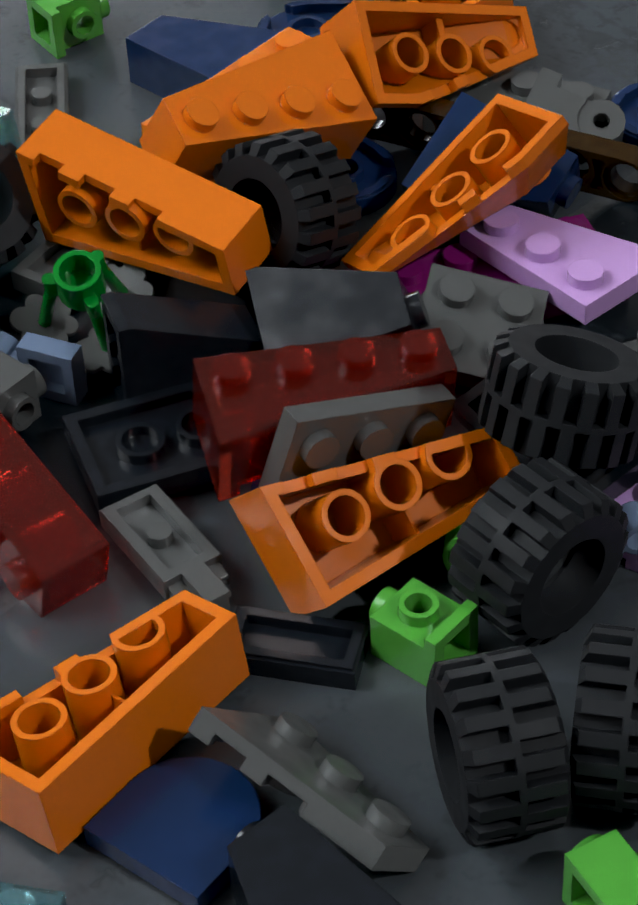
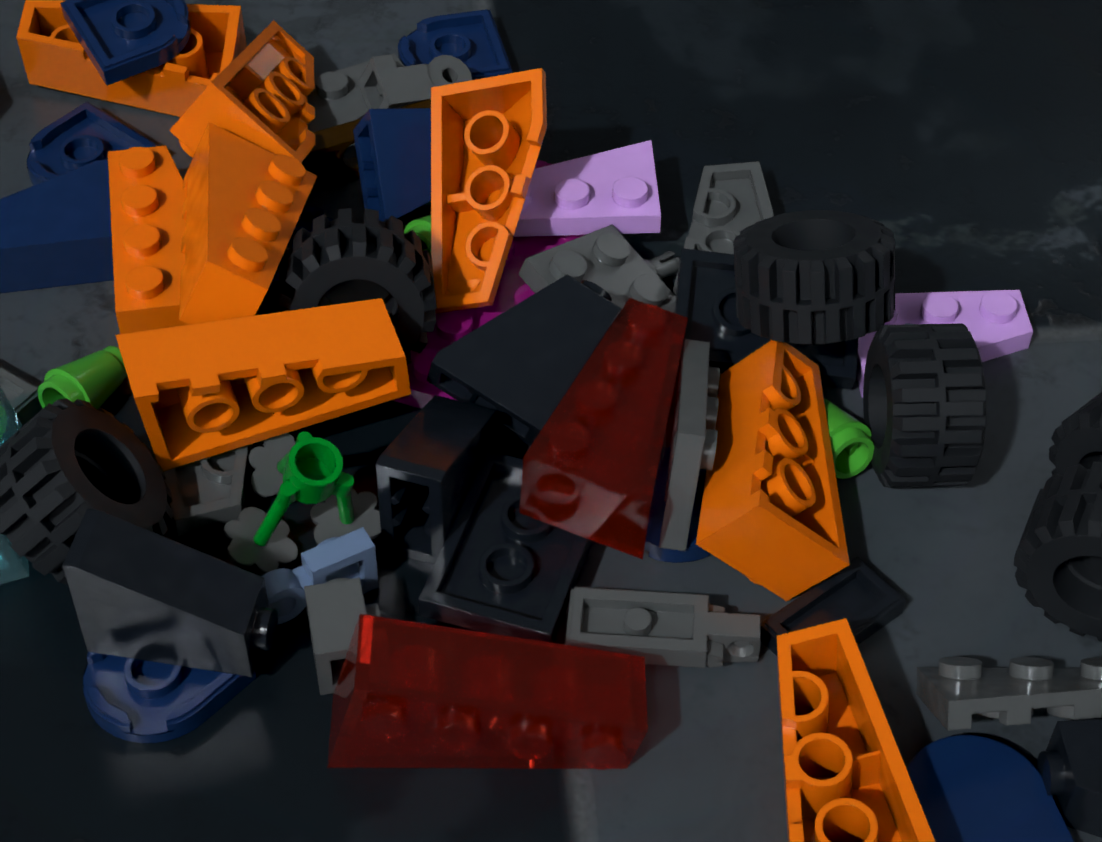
camera: 55 degrees left, 5 degrees up
bright green brick [368,577,478,687] -> none

